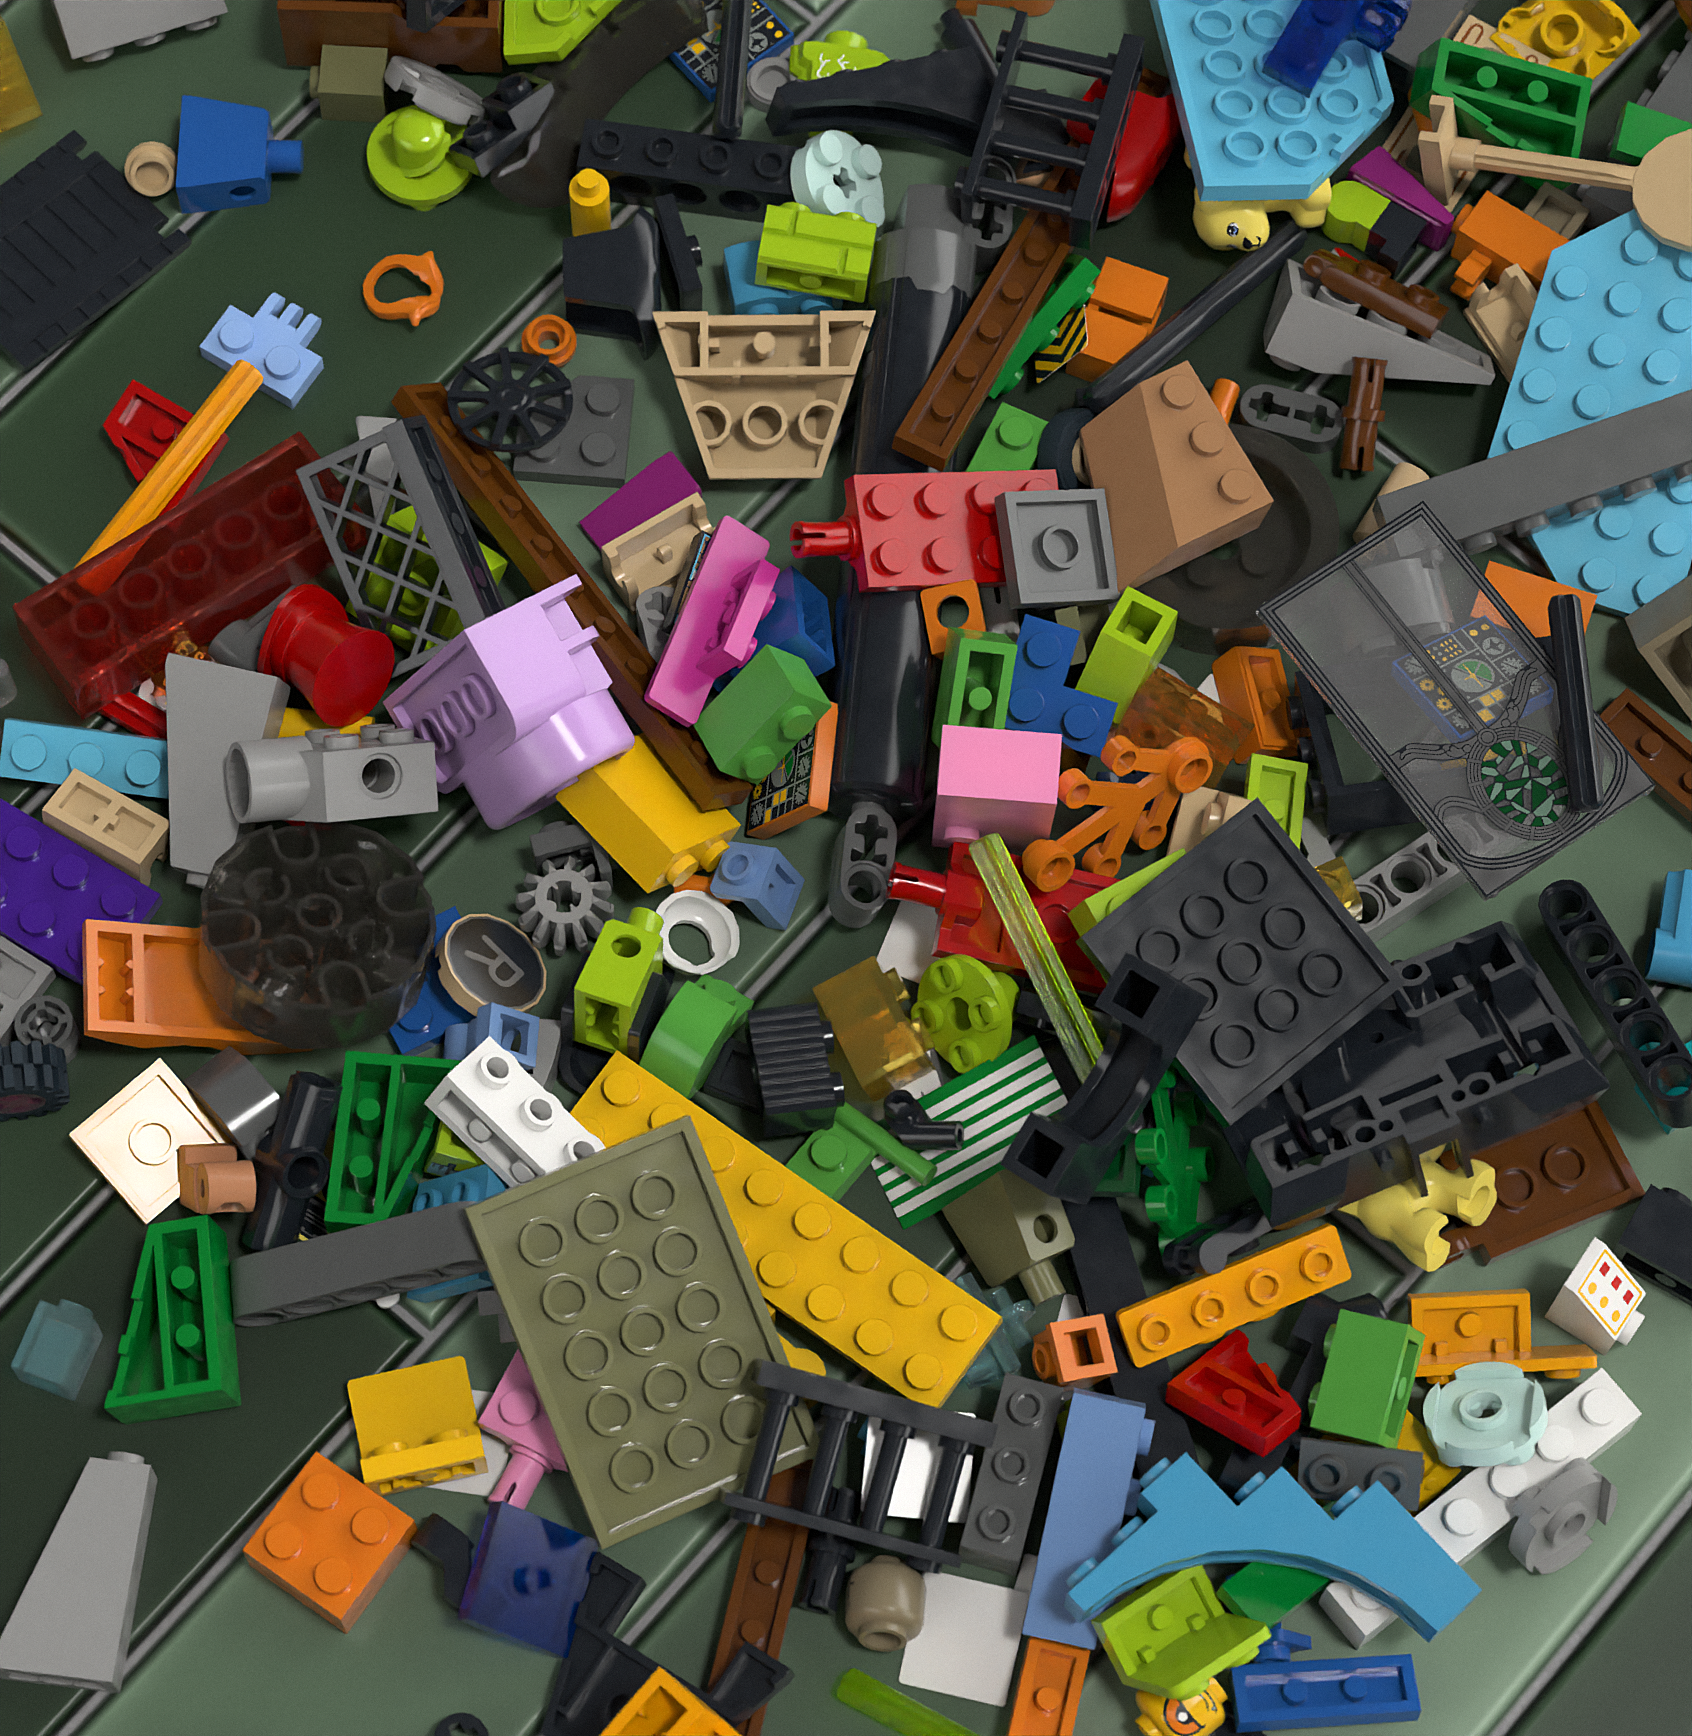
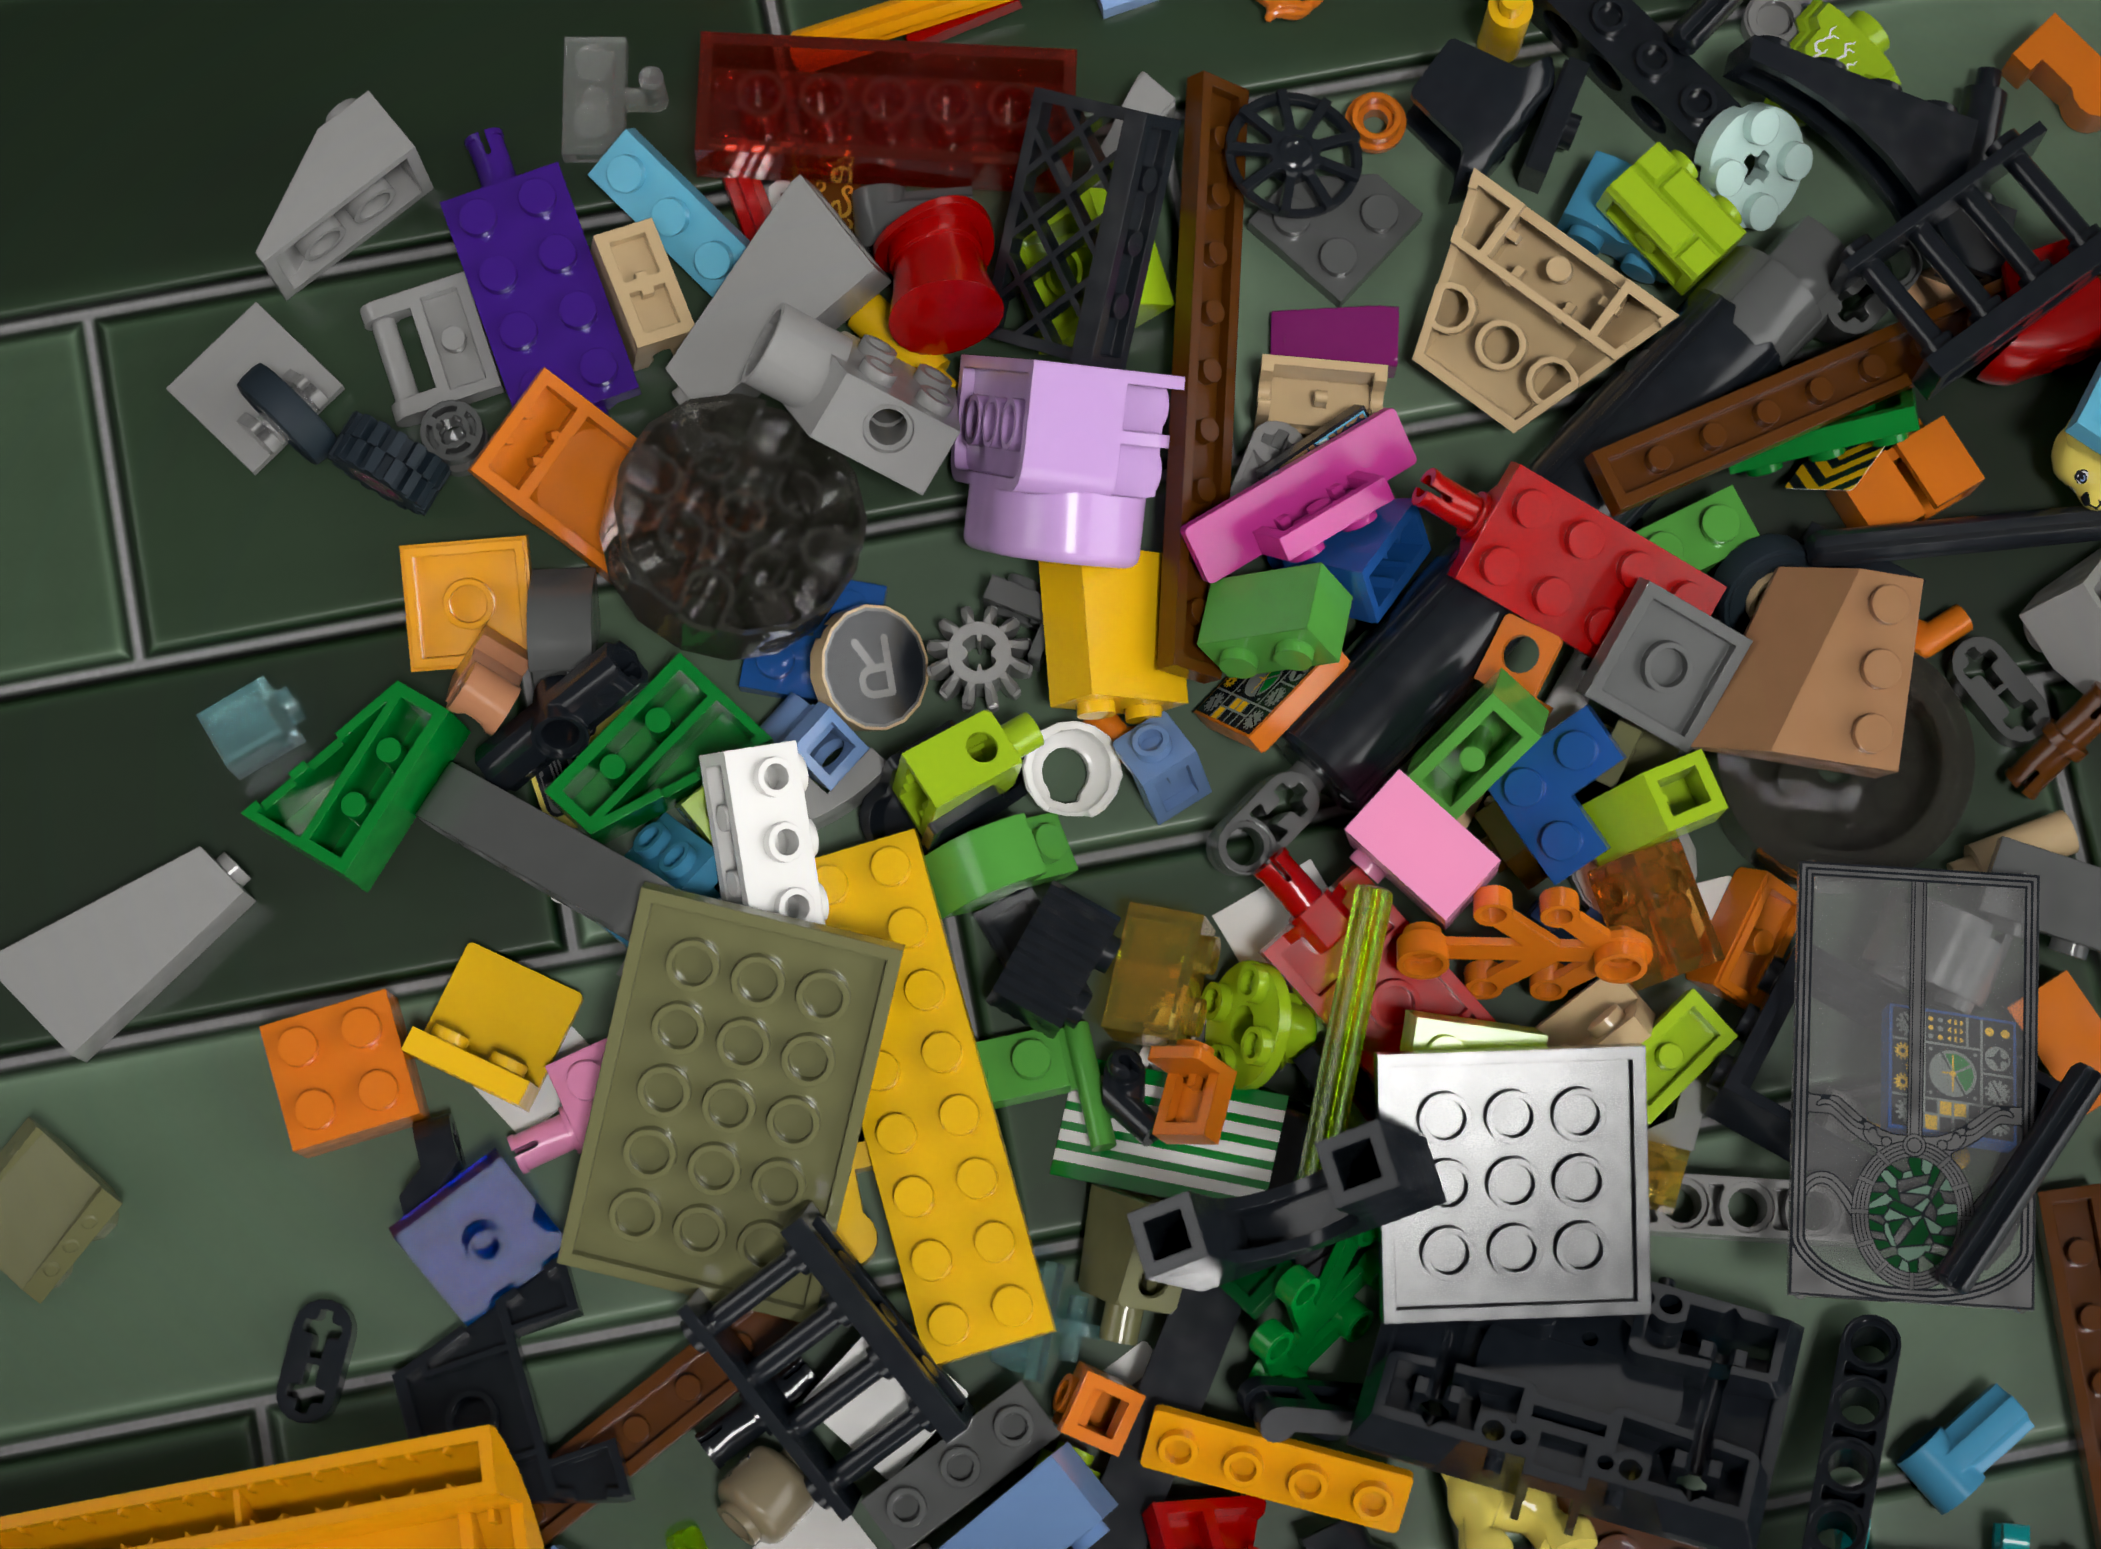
camera: 40 degrees right, 10 degrees up
none -> orange bracket [1148,1039,1237,1145]

